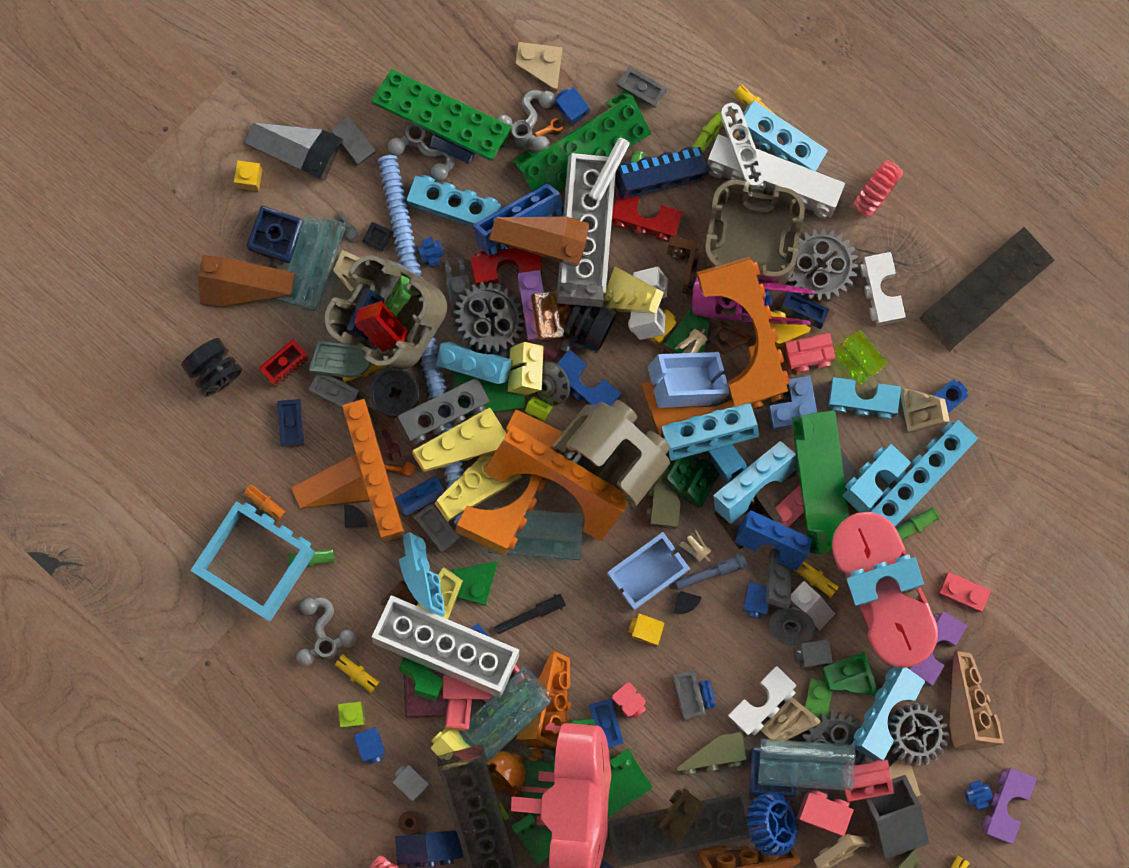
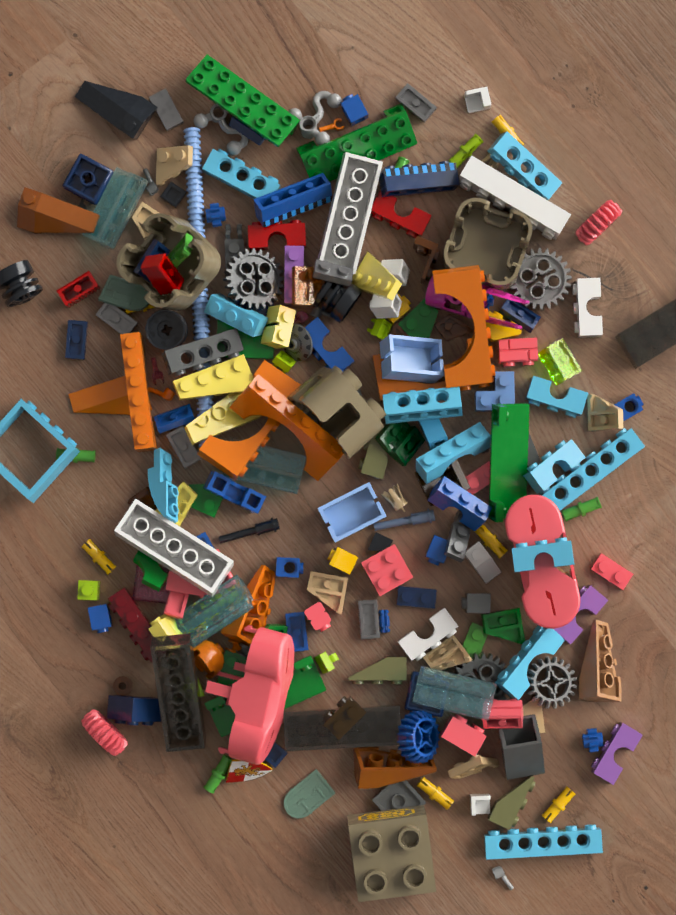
camera: 10 degrees right, 5 degrees up
yellow brick [234,160,263,192] -> none
orange axle [244,485,286,523] -> none
light grey piece [296,597,357,667] -> none
black tile [344,504,368,528] -> none
light grey brick [393,765,430,801] -> none
dark orange wedge [489,217,589,267] -> none
tan wing [516,42,563,91] -> none
white axle [589,138,629,201] -> none
tan piece [675,329,707,353] -> none
white beam [721,103,765,188] -> none
dark grey dish [769,607,815,646] -> none
none -> dark red brick [108,588,169,663]
none -> tan wing [156,145,193,186]
none -> blue arch [203,471,266,514]
none -> blue brick [276,557,304,578]
none -> tan wing [307,571,348,614]
none -> lime tile [314,651,339,674]
none -> coral brick [361,544,414,596]
none -> lime tile [367,318,393,341]
none -> dark blue plate [397,586,437,609]
none -> white panel [464,87,491,113]

